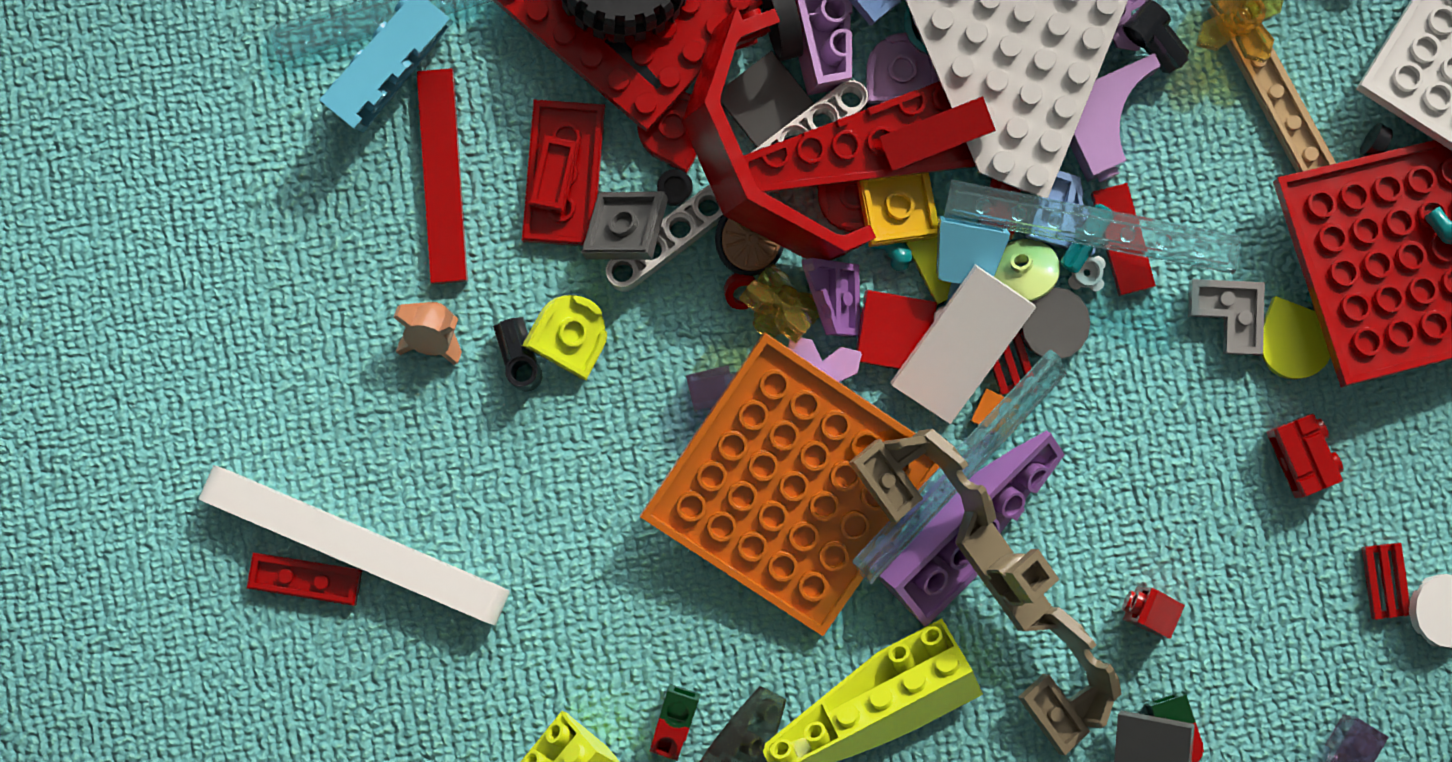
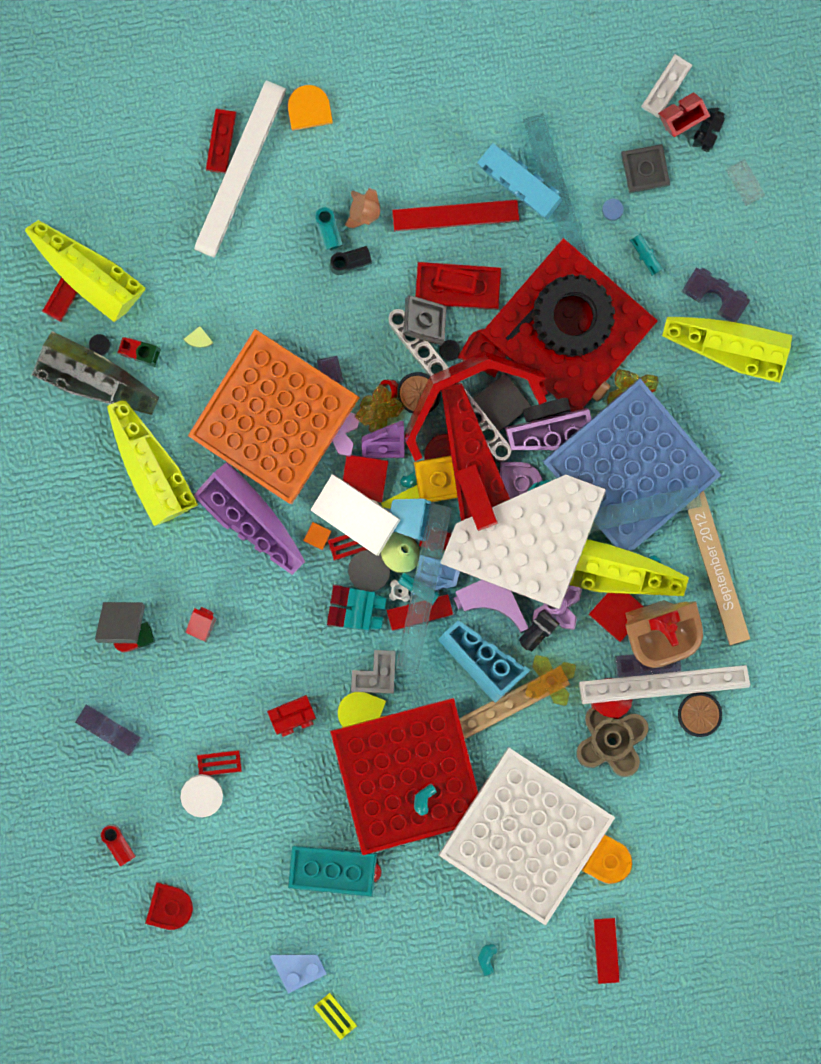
camera: 85 degrees right, 0 degrees up
neon yellow tile [522,295,607,380] -> none
dark tan piece [849,429,1122,755] -> none
clear light blue tile [852,350,1067,585] -> none
black tile [1360,123,1393,156] -> none
none -> yellowish green tile [184,327,213,348]
none -> light orange tile [288,85,333,131]
none -> teal piece [315,207,343,251]
none -> teal hips [327,584,387,631]
none -> medium azure wedge [438,621,531,703]

